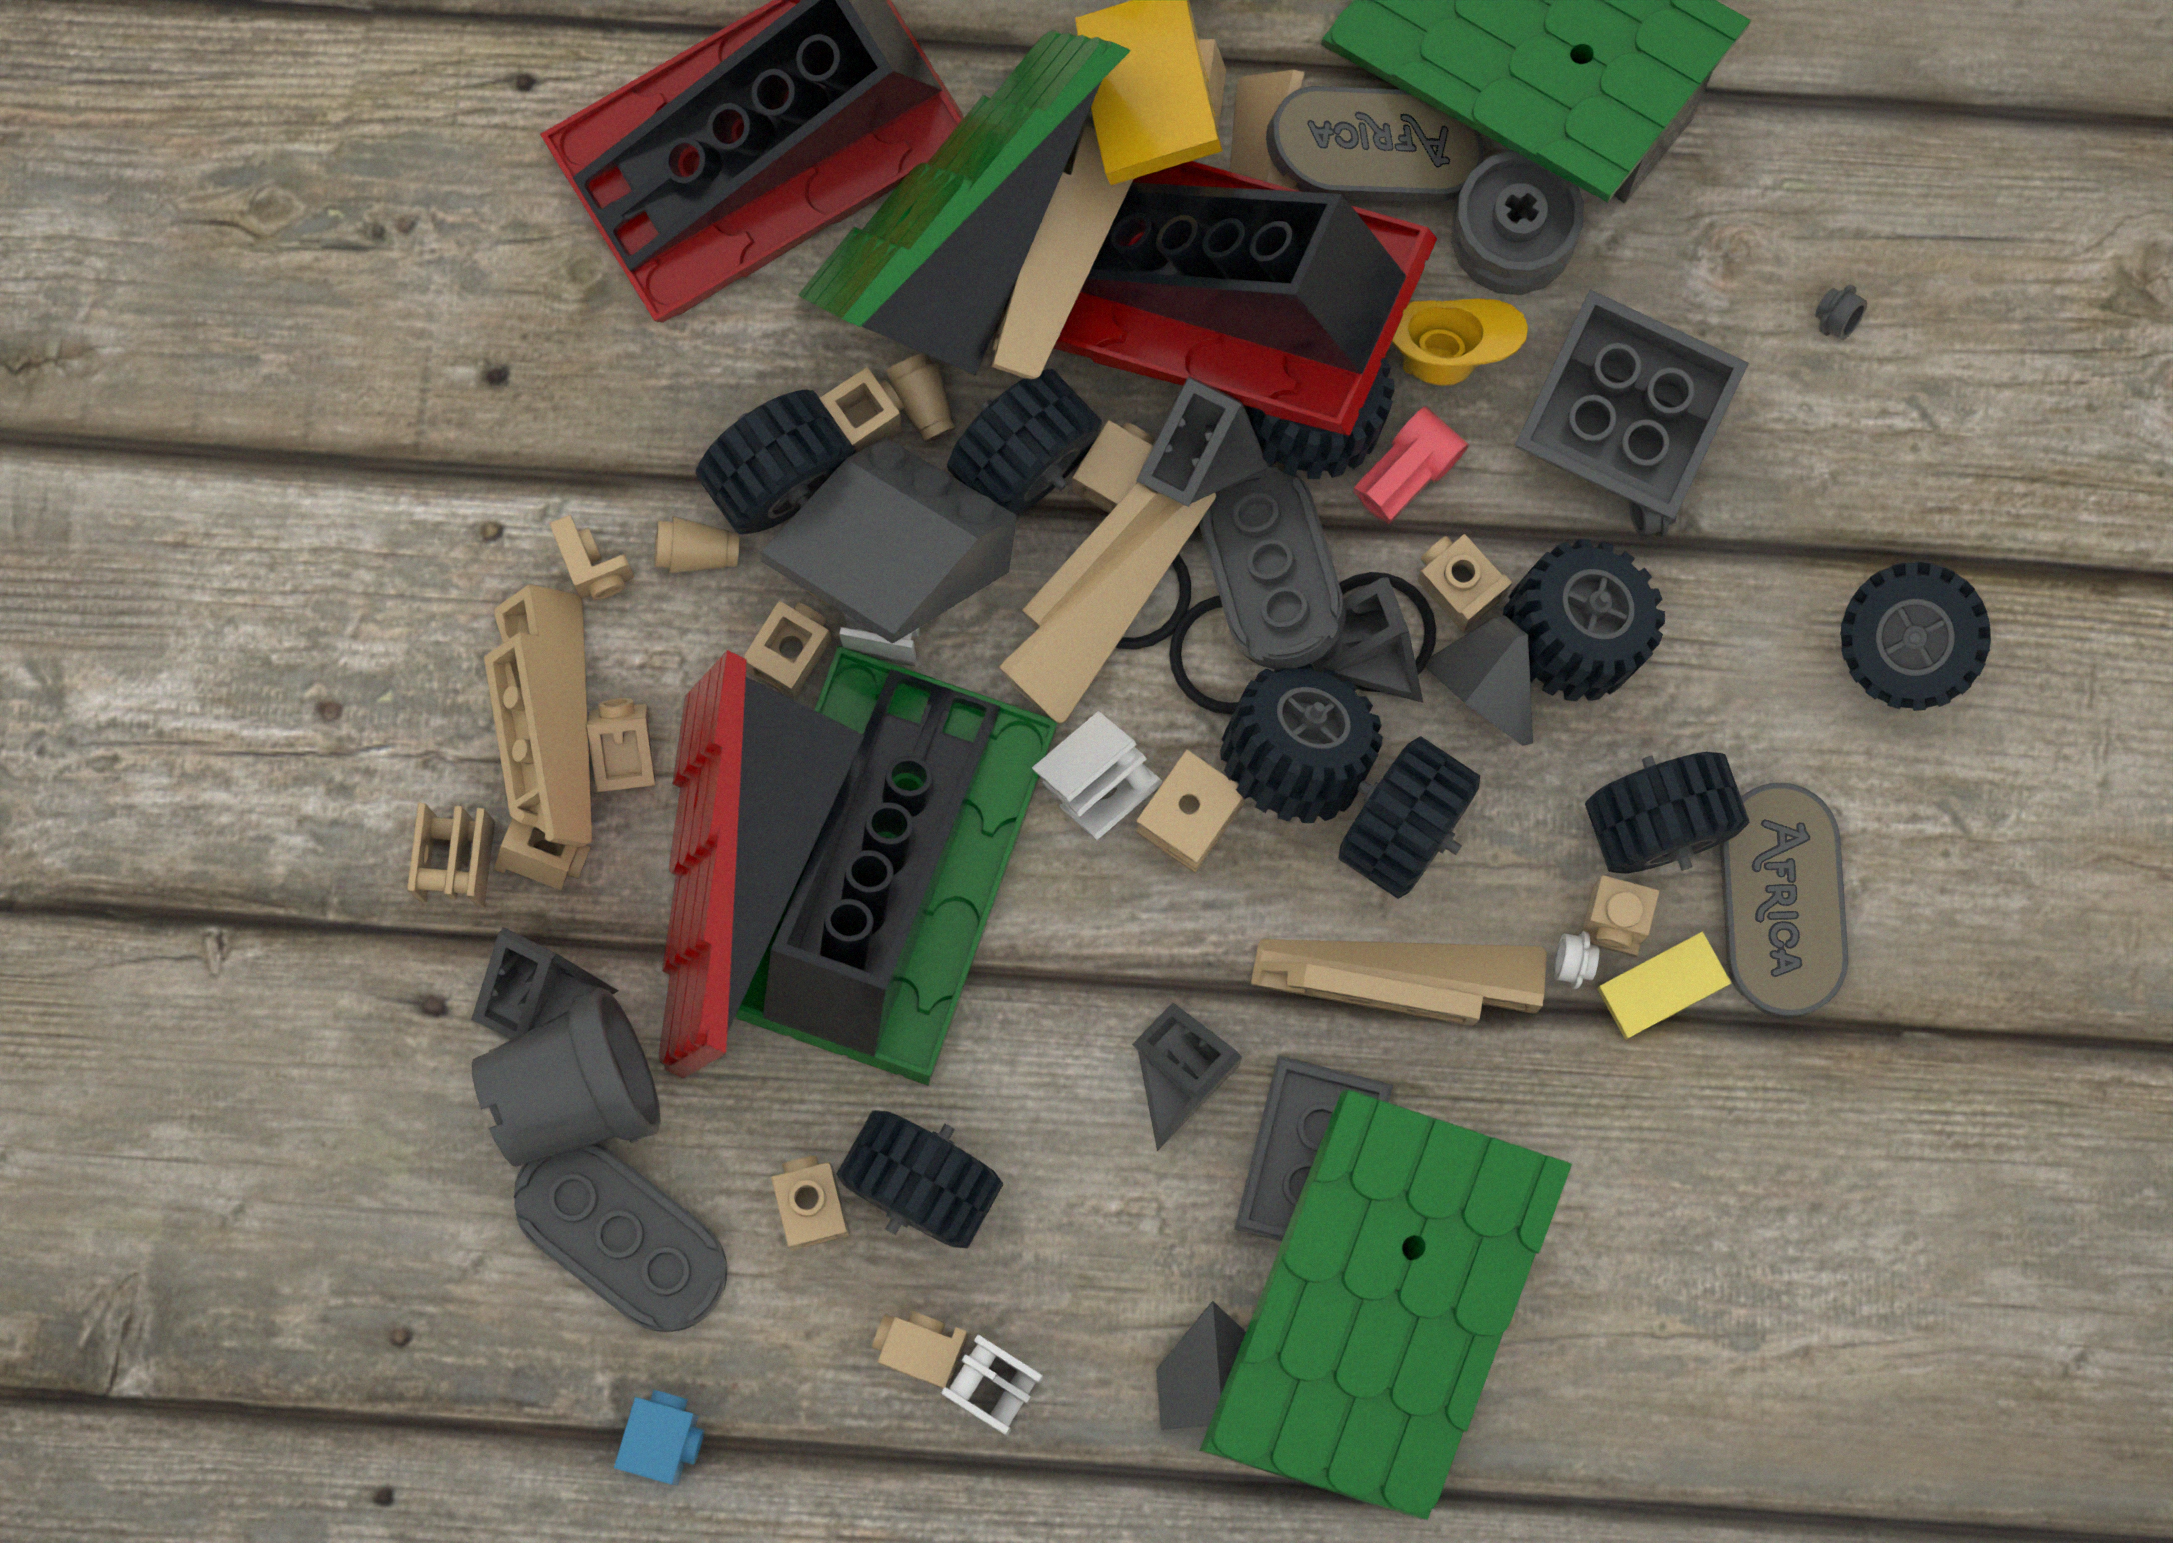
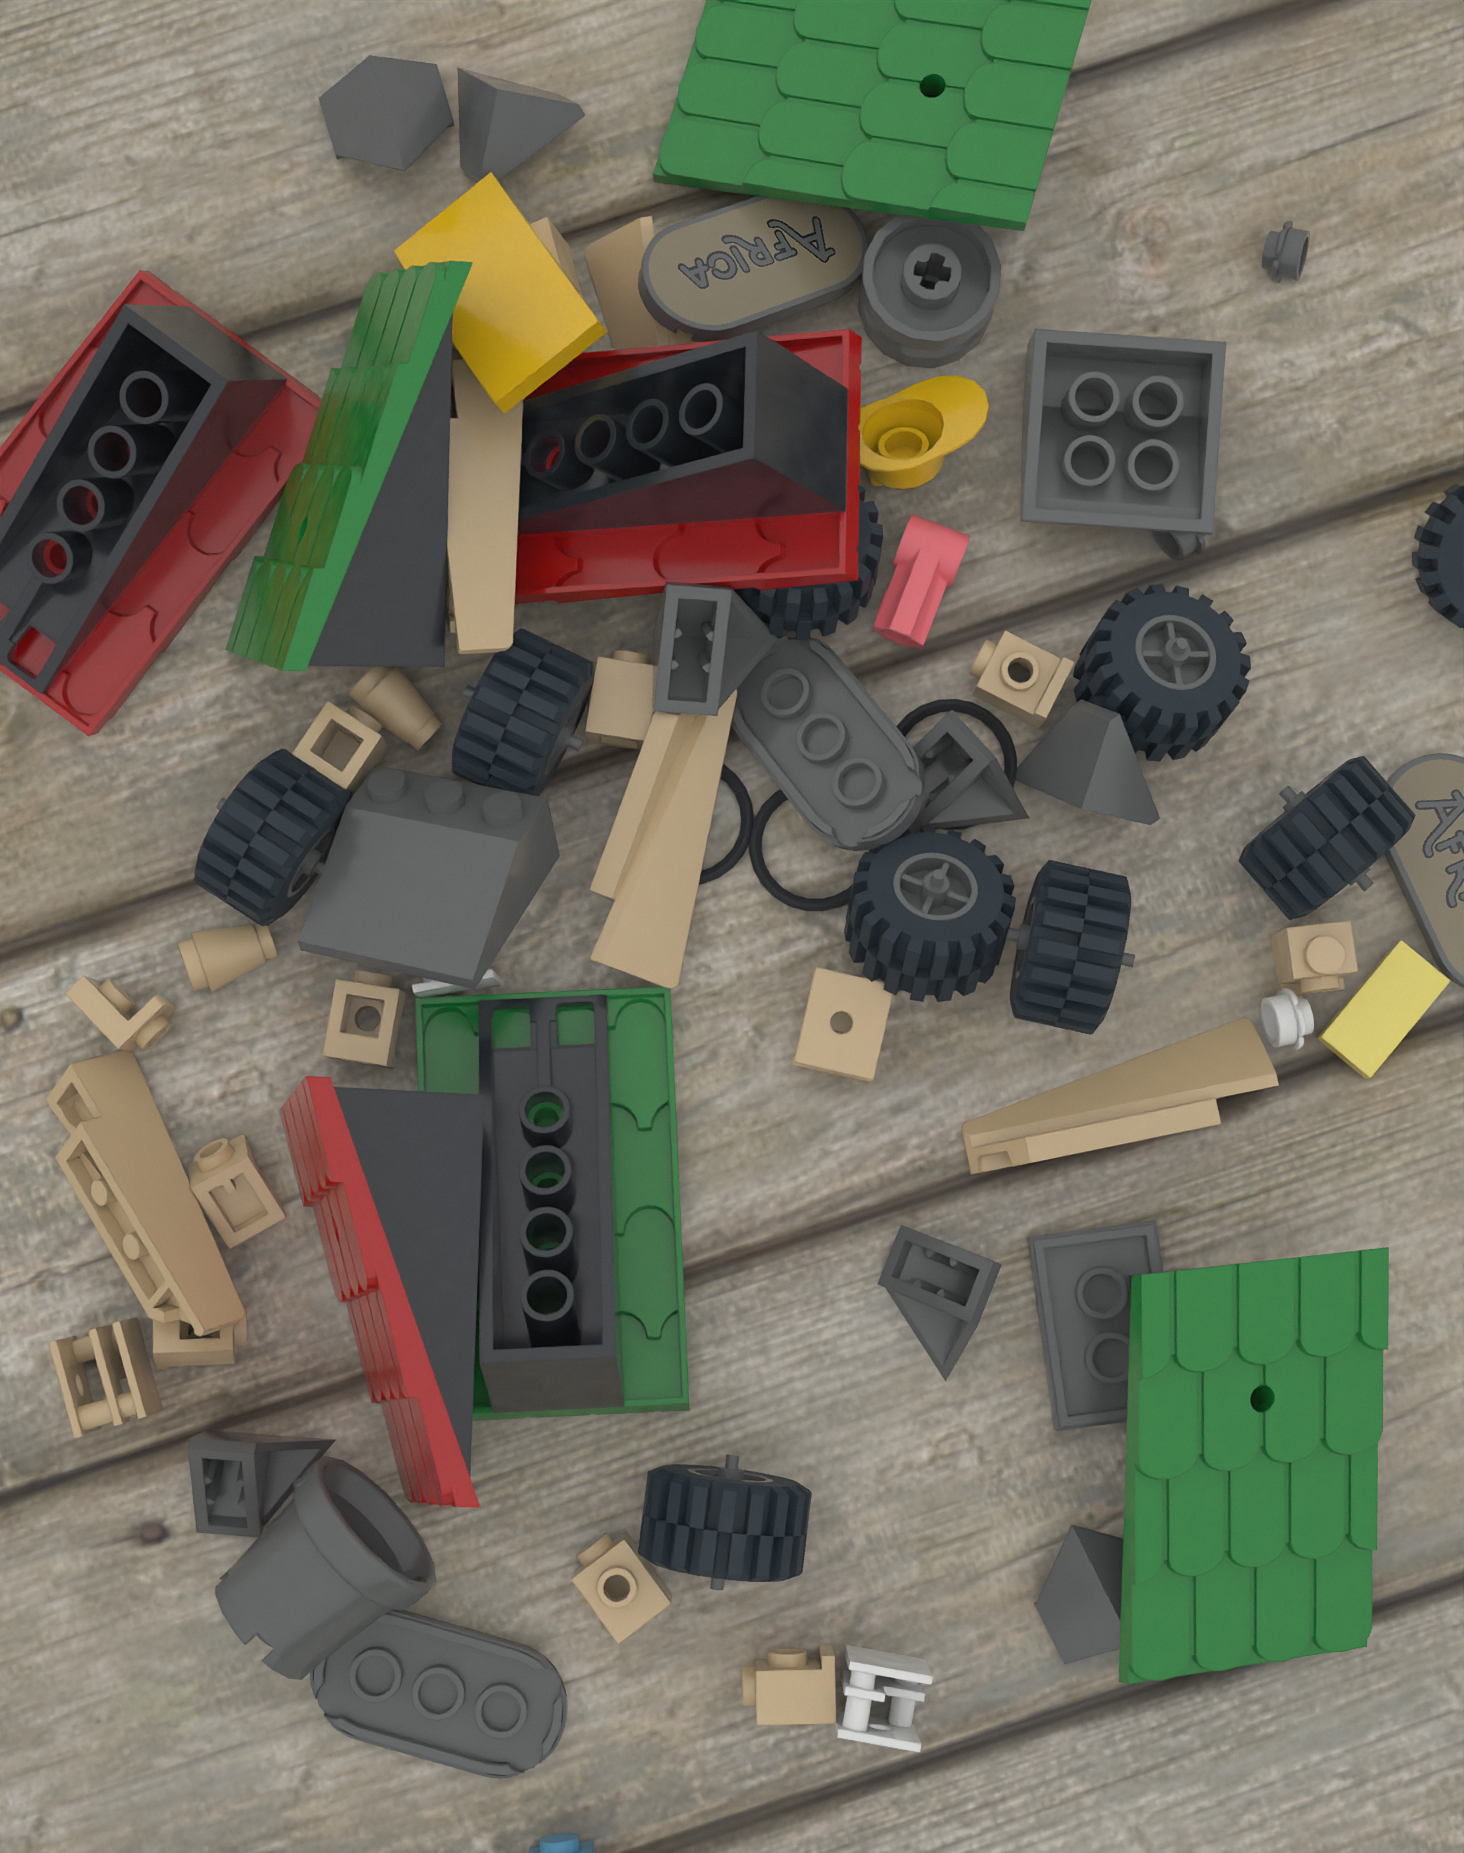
camera: 25 degrees left, 5 degrees up
white piece [1032,711,1163,840] -> none

